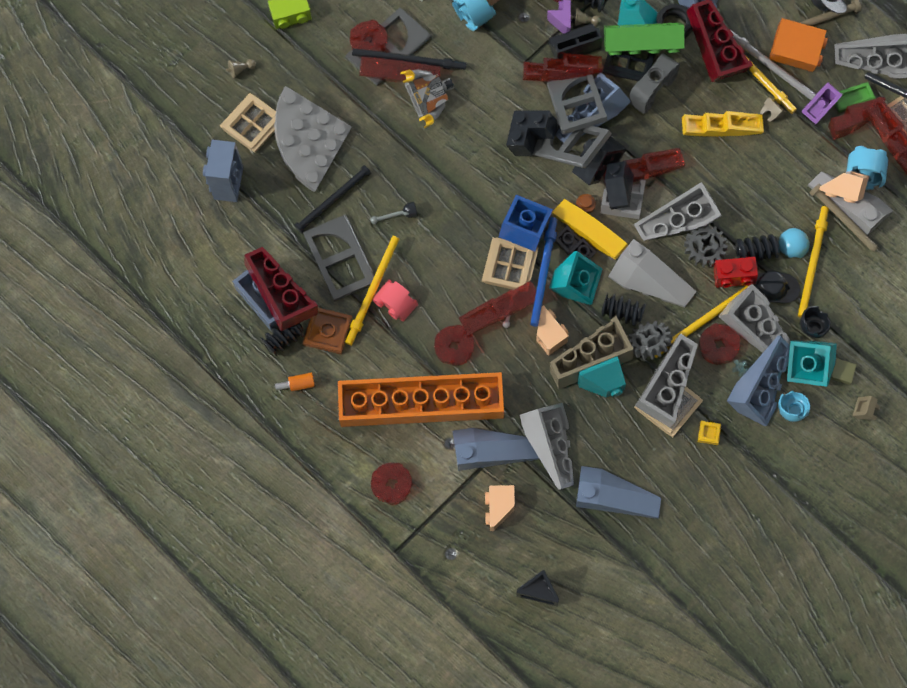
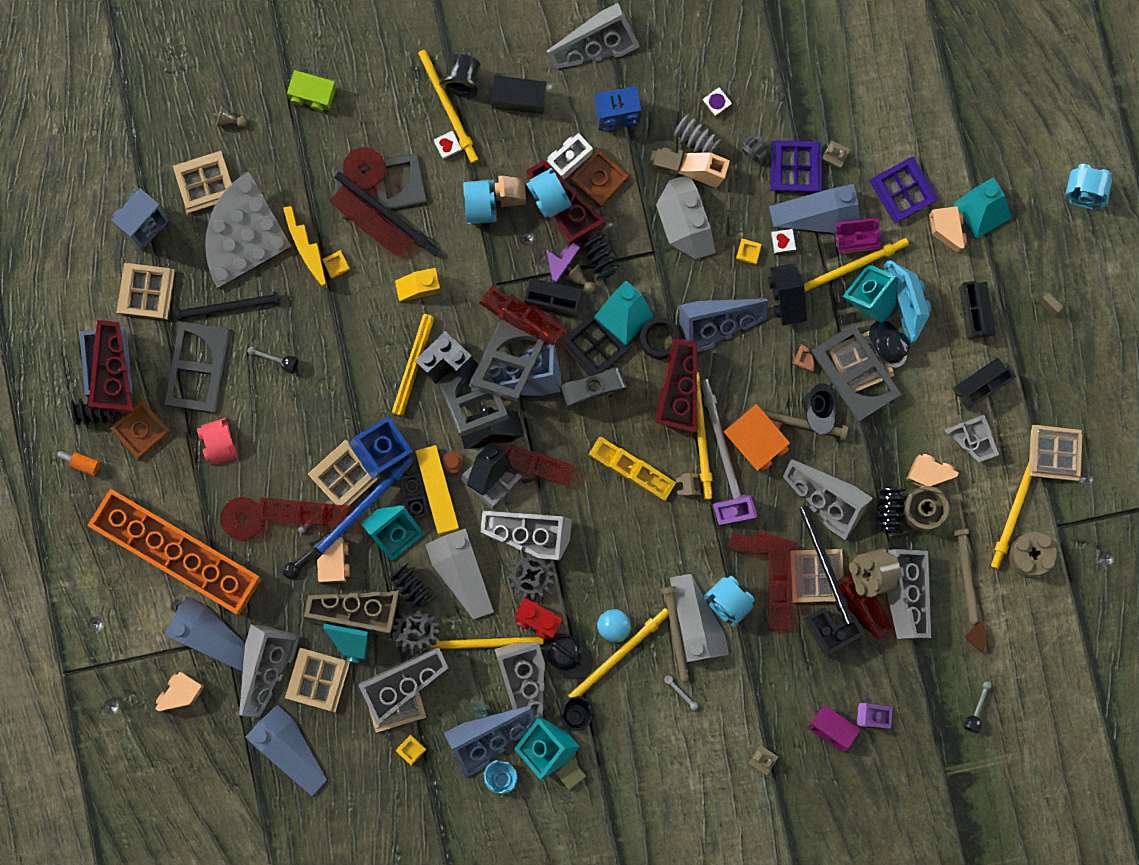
camera: 25 degrees right, 10 degrees up
yellow bar [345,236,400,346] -> none
clear red plate [371,463,412,505] -> none
torso [401,70,454,128] -> none
black slope [516,569,559,606] -> none
bright green brick [604,23,684,55] -> none
clear red plate [699,323,740,365] -> none
black piece [735,234,779,261] -> none
light nougat slope [820,171,869,203] -> none
bright green tile [835,82,876,113] -> none
dark tan tile [852,396,880,420] -> none
none -> tan piece [117,263,175,320]
none -> yellow slope [283,206,327,289]
none -> black pin [283,531,331,579]
none -> tan piece [285,648,350,713]
none -> yellow tile [322,250,351,279]
none -> yellow axle [392,314,434,416]
none -> yellow slope [395,268,441,302]
none -> light grey hinge [664,675,699,711]

